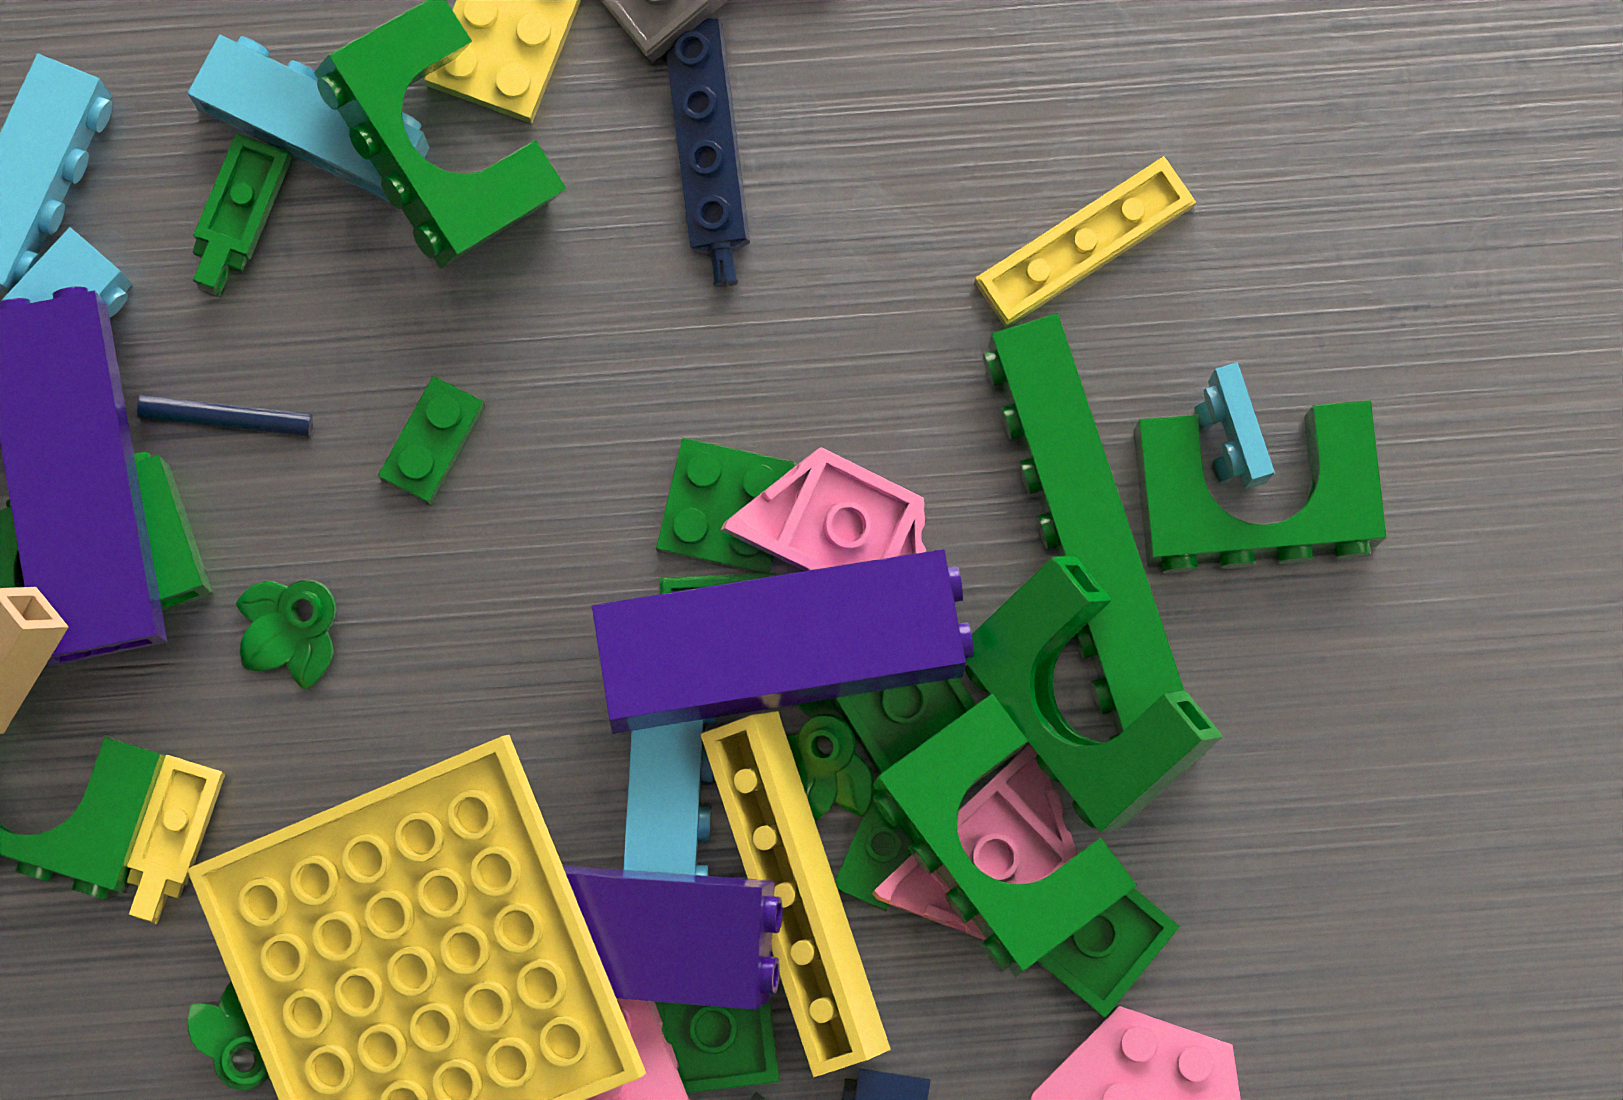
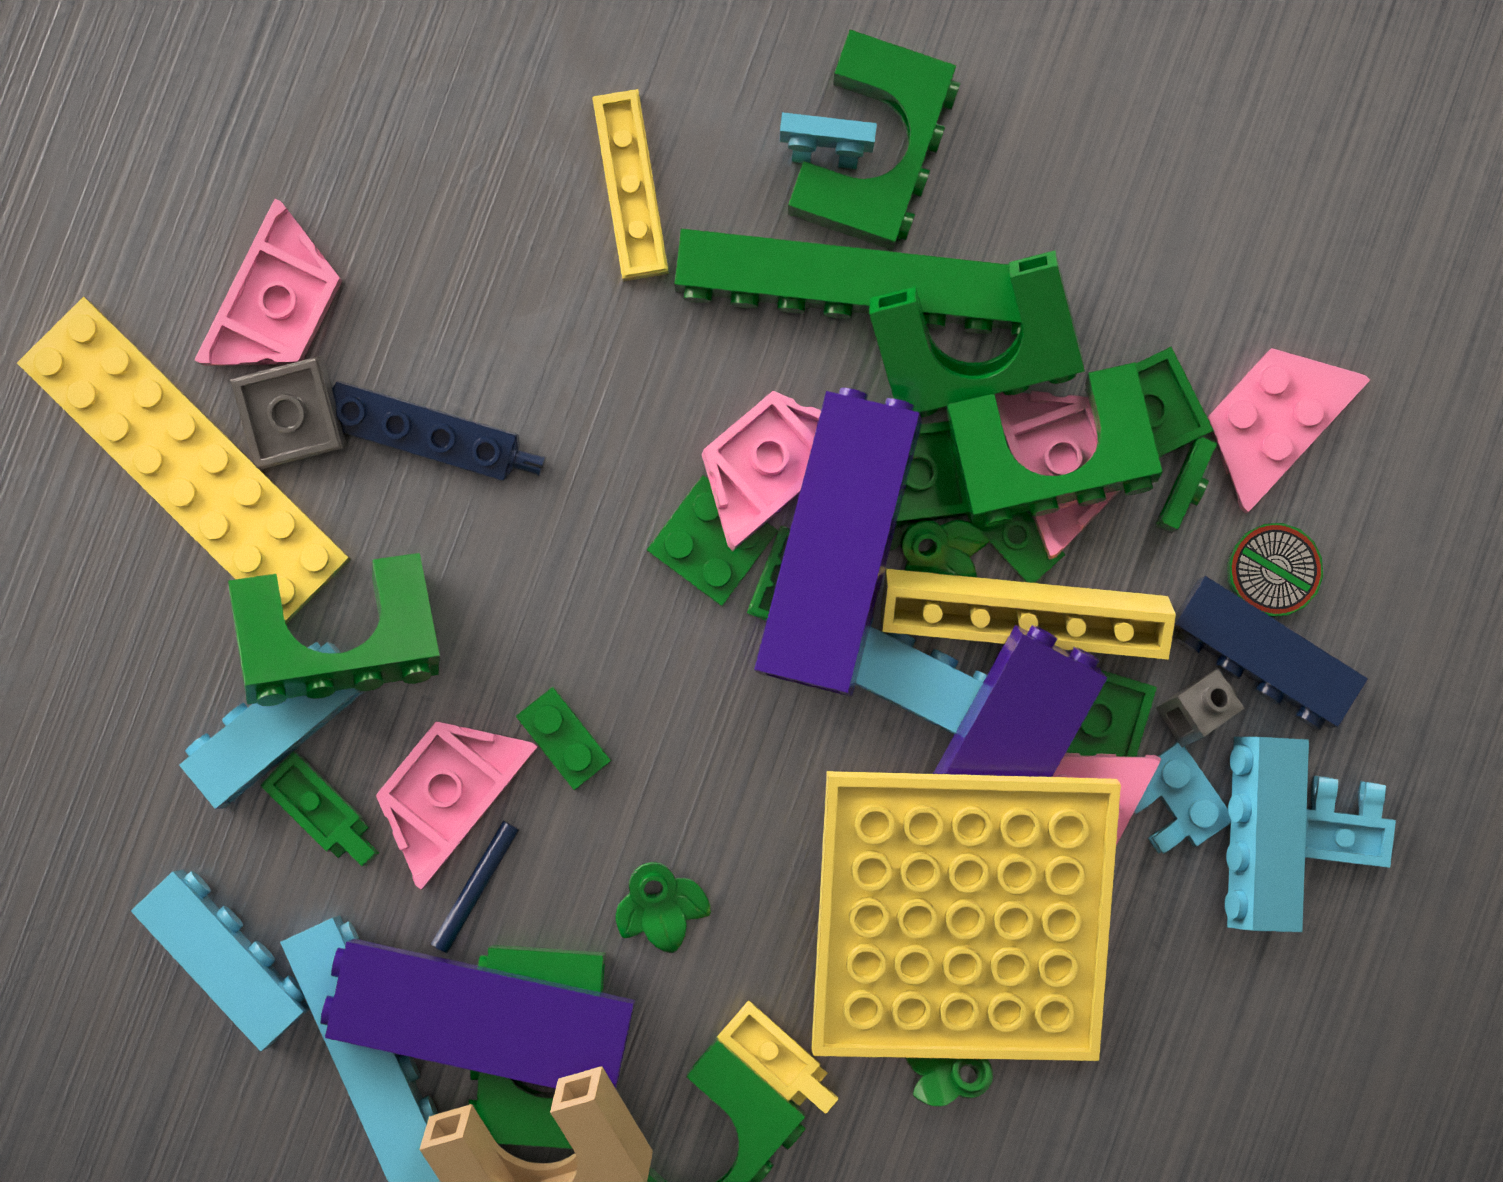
camera: 60 degrees left, 5 degrees up
none -> bright pink wing [376,721,538,890]
none -> green plate [1155,437,1217,534]

